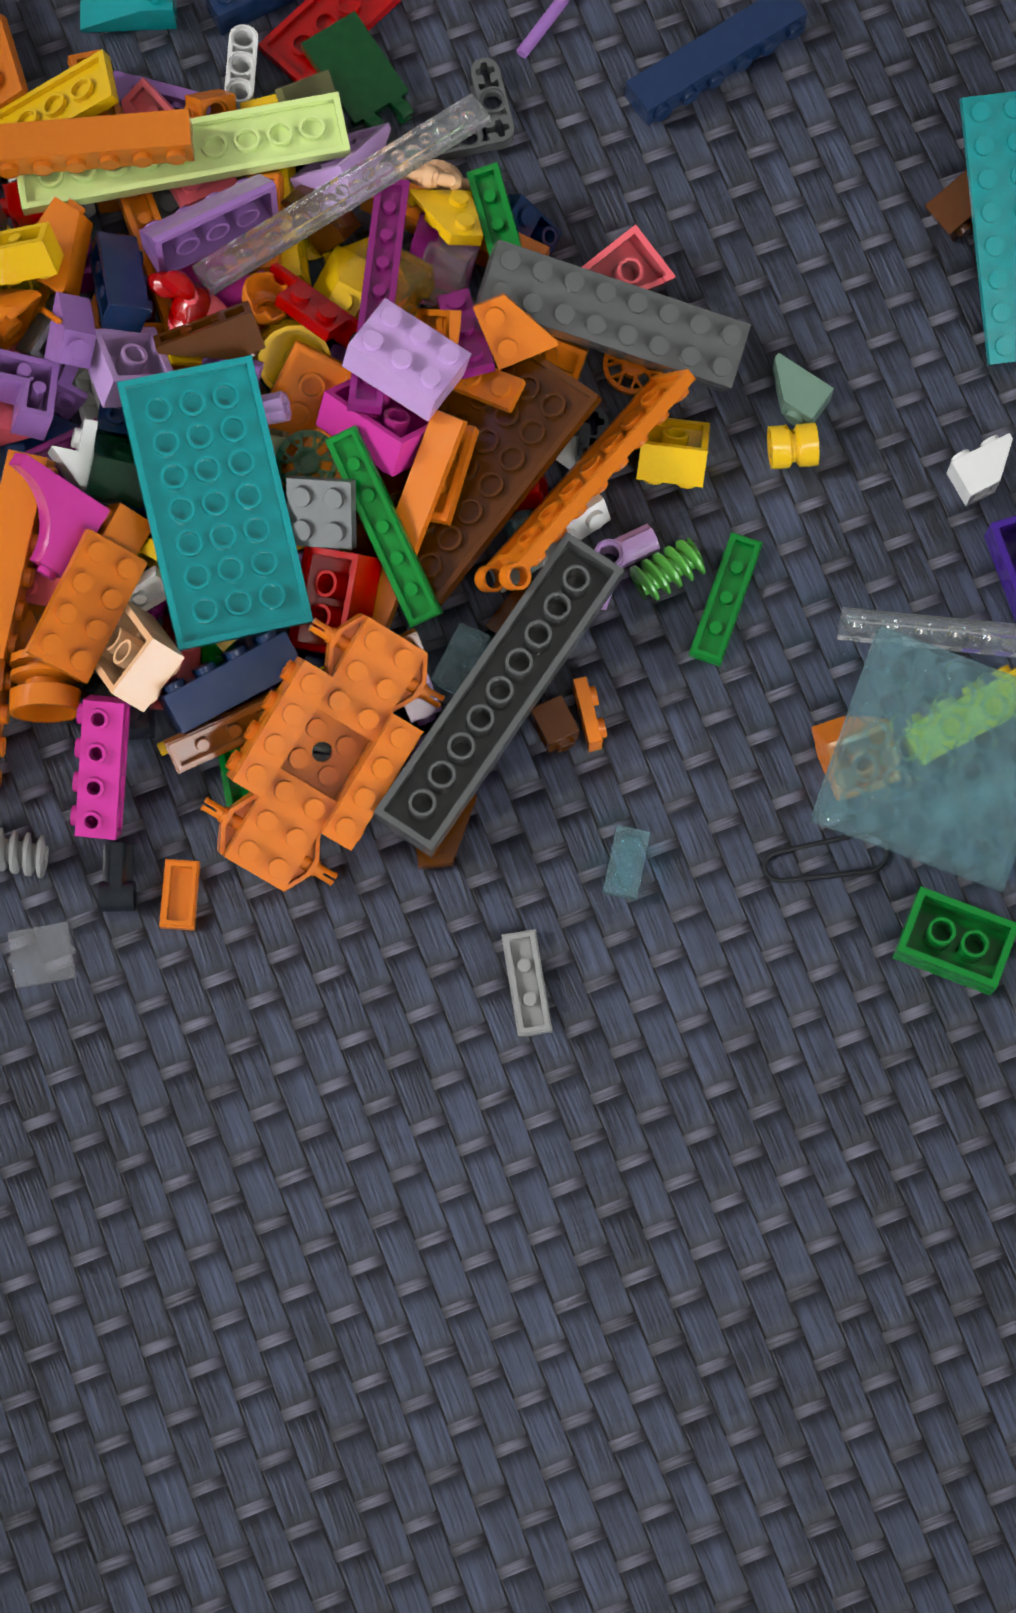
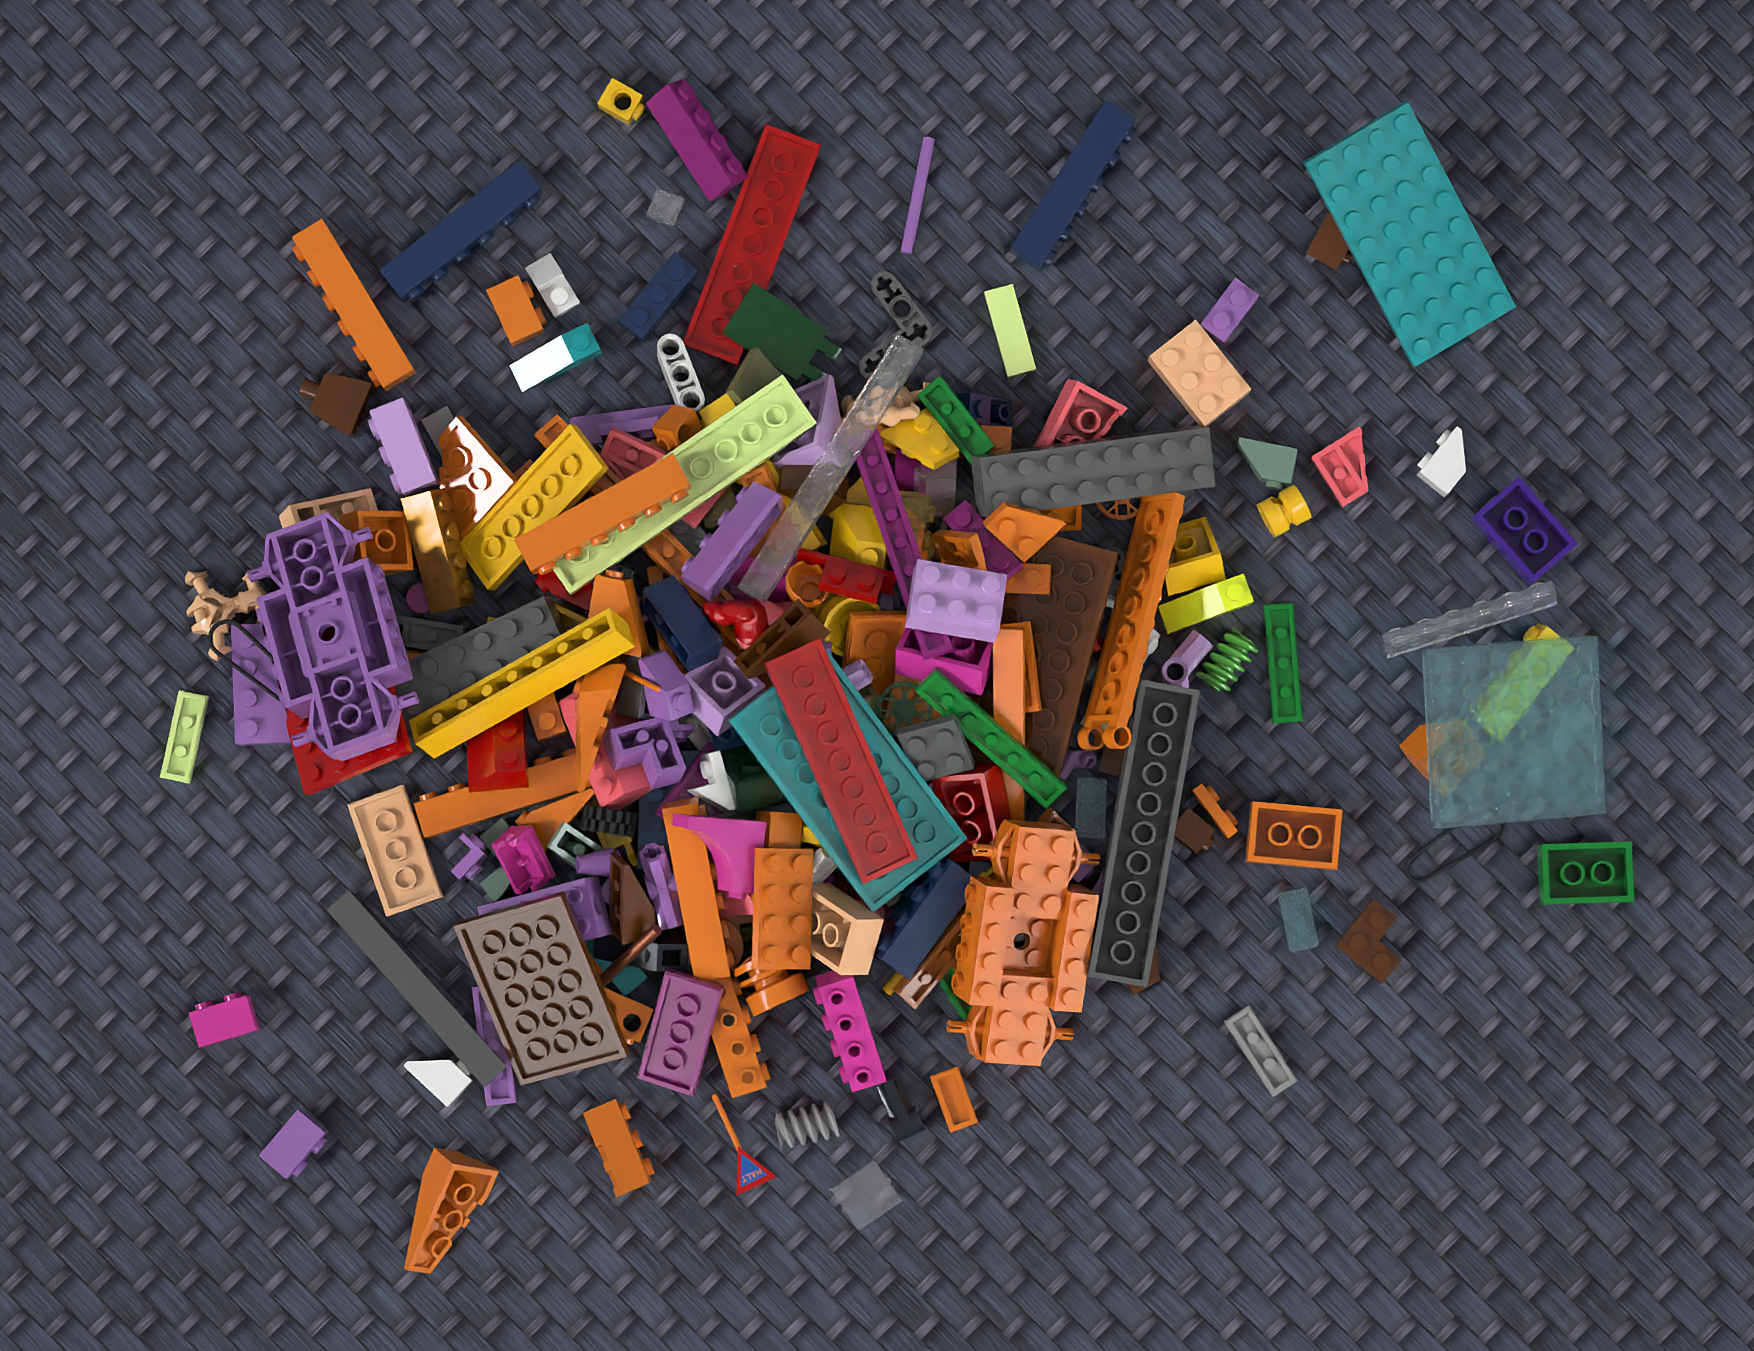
camera: 20 degrees left, 10 degrees up
none -> red plate [764,638,918,884]
none -> yellowish green tile [984,284,1036,378]
none -> medium lavender arm [1061,749,1097,781]
none -> light nougat brick [1147,320,1251,427]
none -> neon yellow slope [1158,574,1254,634]
none -> medium lavender brick [1200,277,1259,347]
none -> orange brick [1245,801,1343,870]
none -> coral wing [1310,427,1368,508]
none -> reddish brown brick [1333,899,1402,984]

